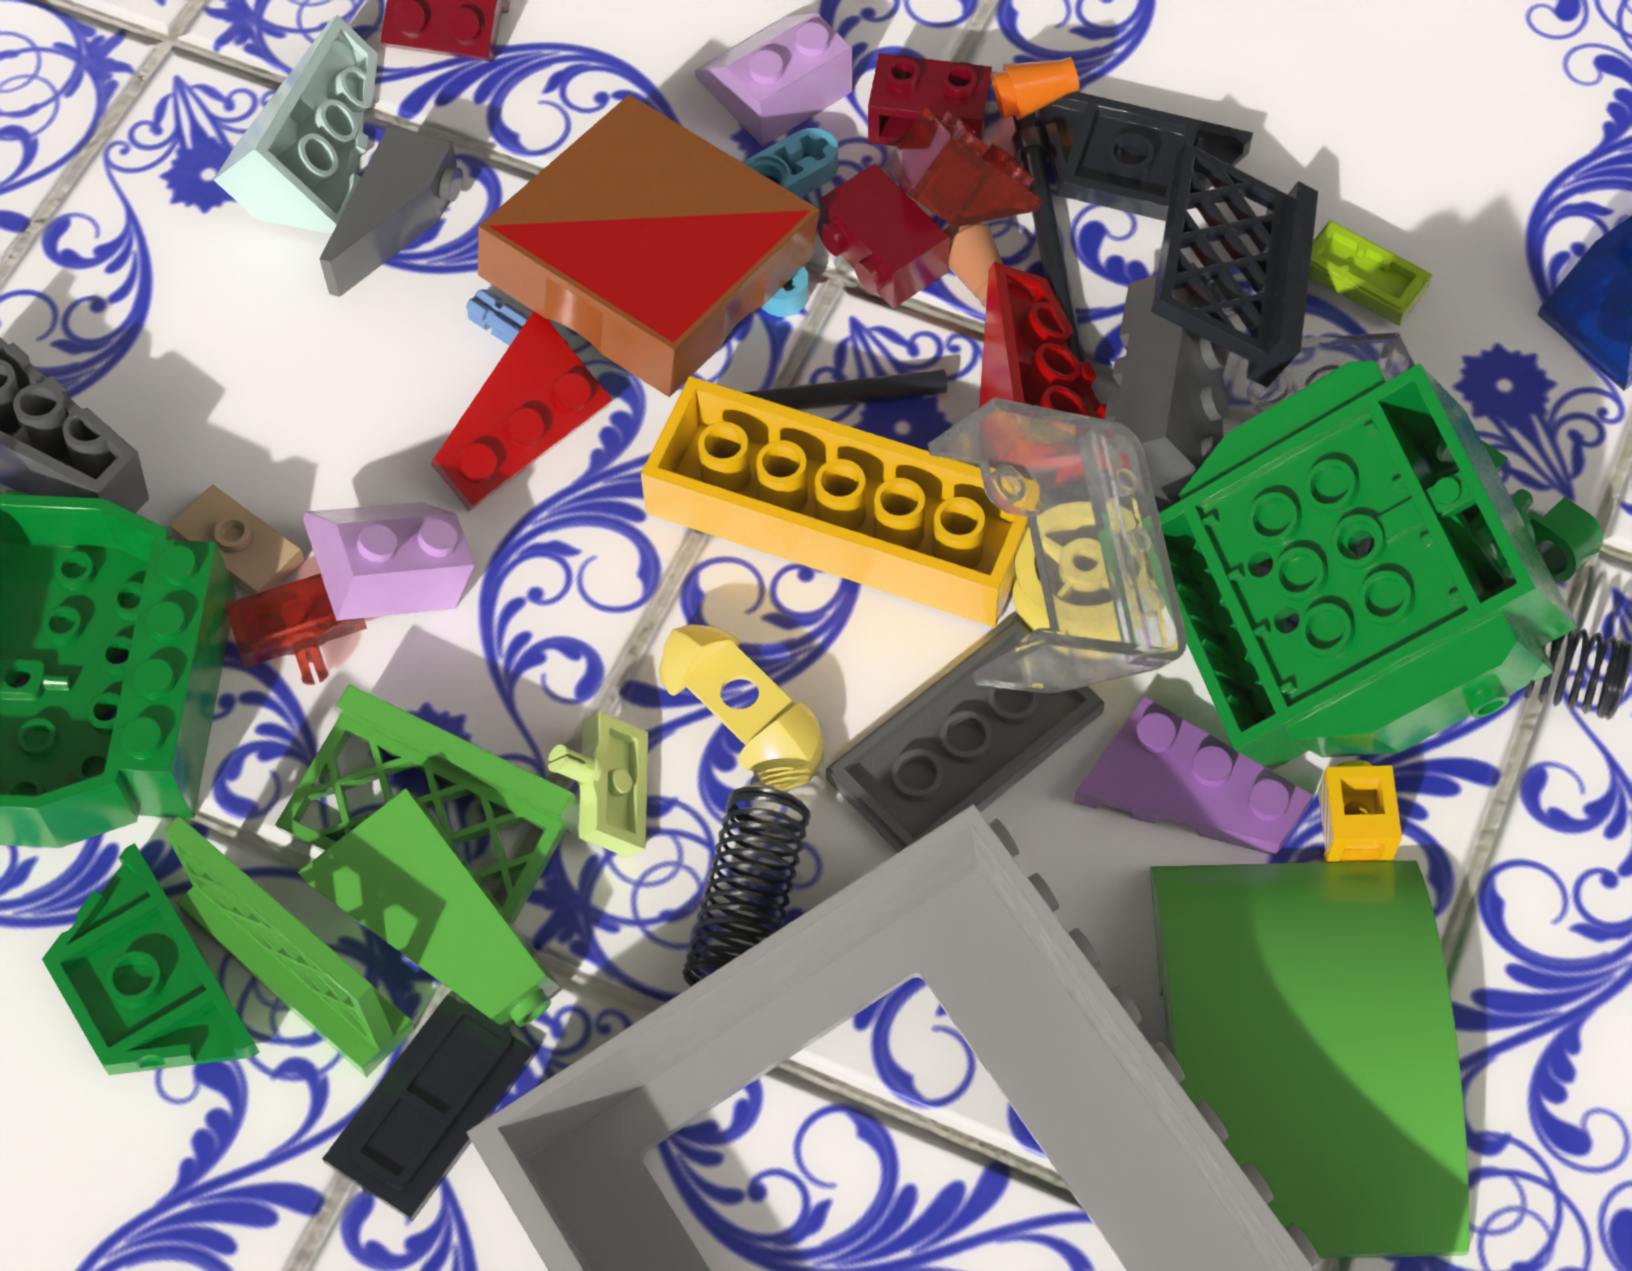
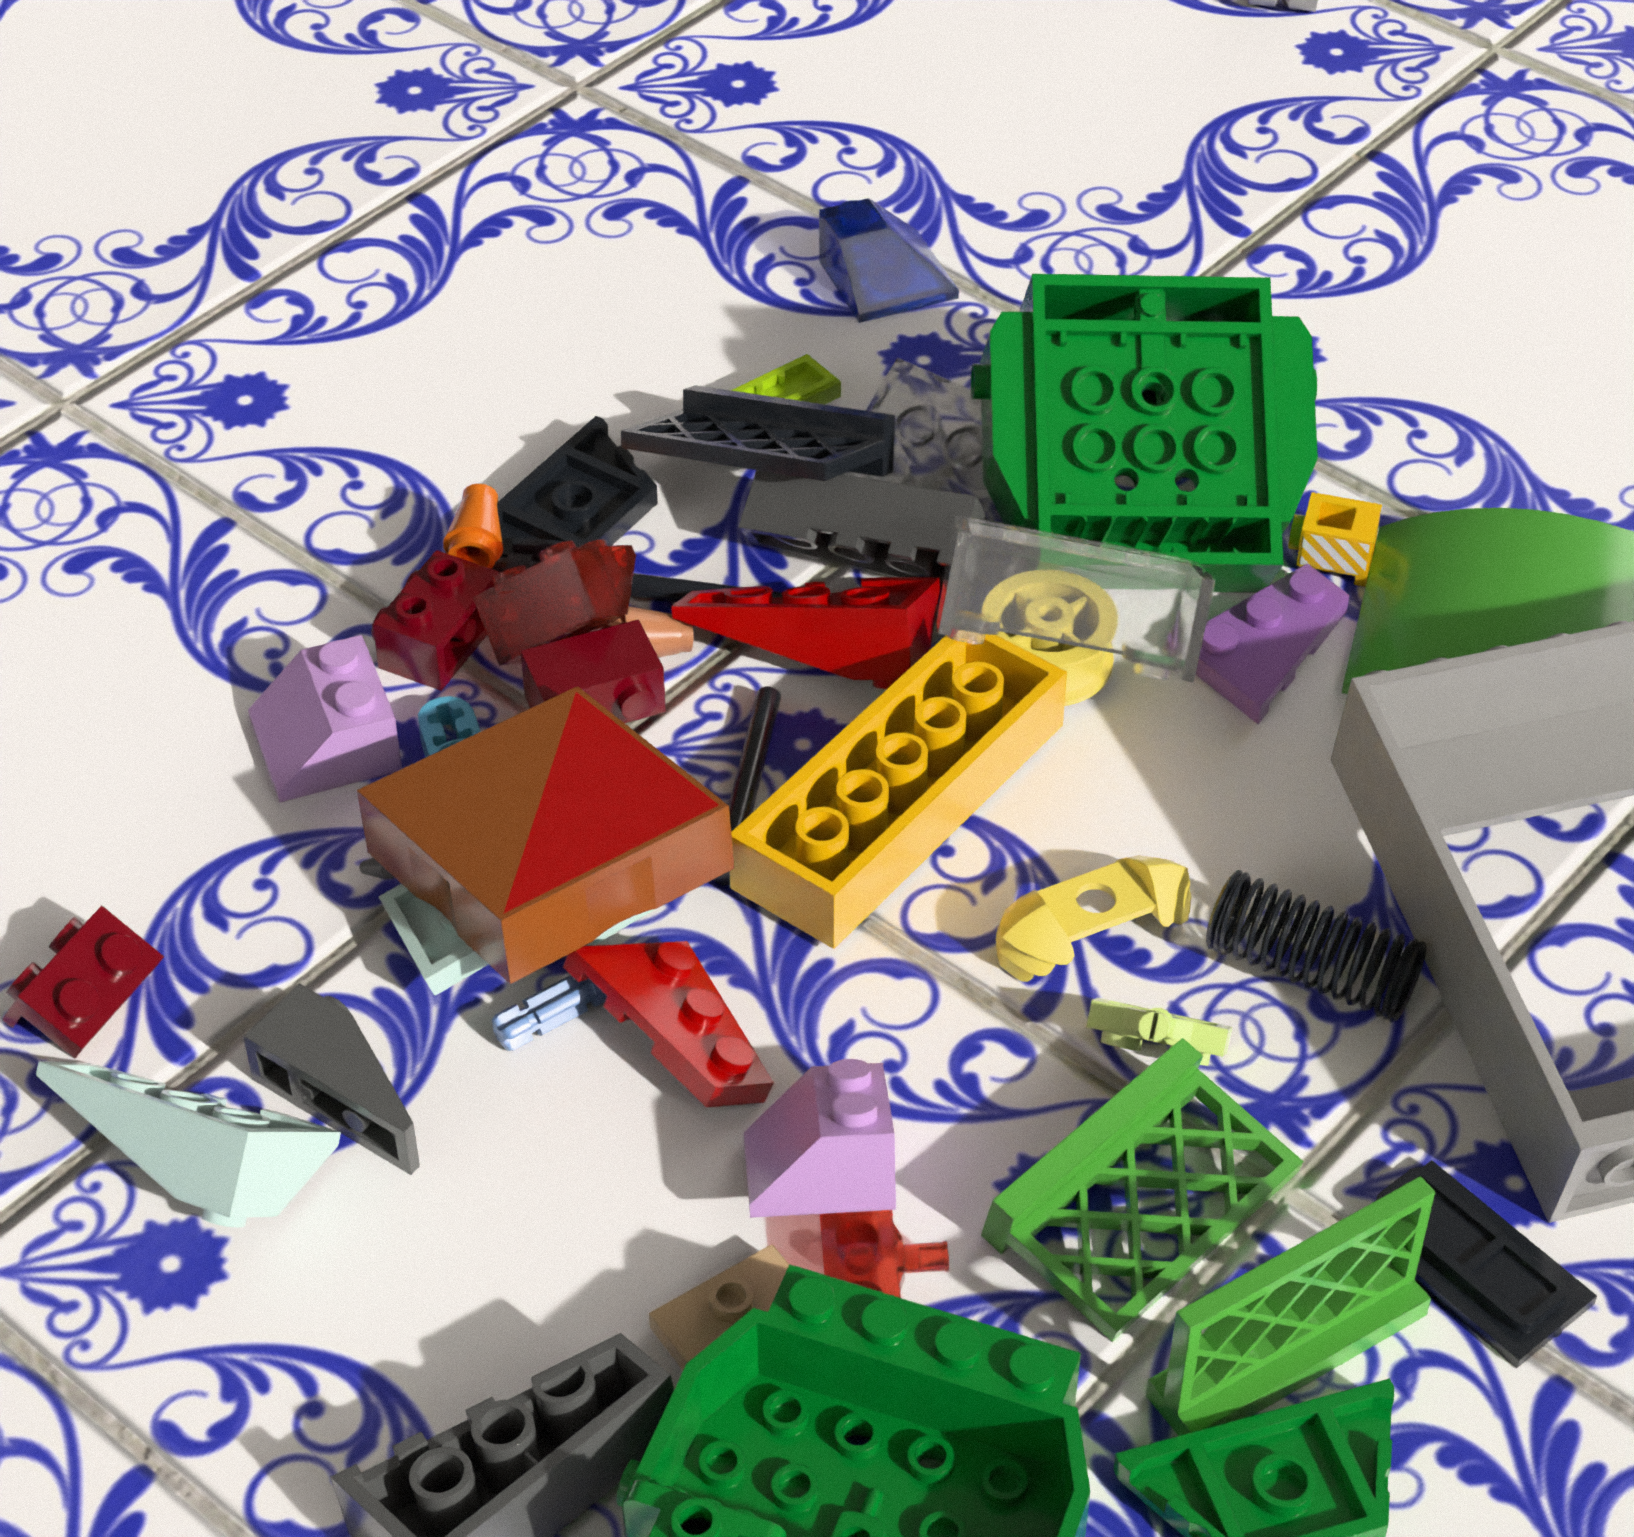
camera: 75 degrees left, 15 degrees down
bright green slope [298,788,561,1029] -> none
dark grey tile [826,618,1105,853] -> none

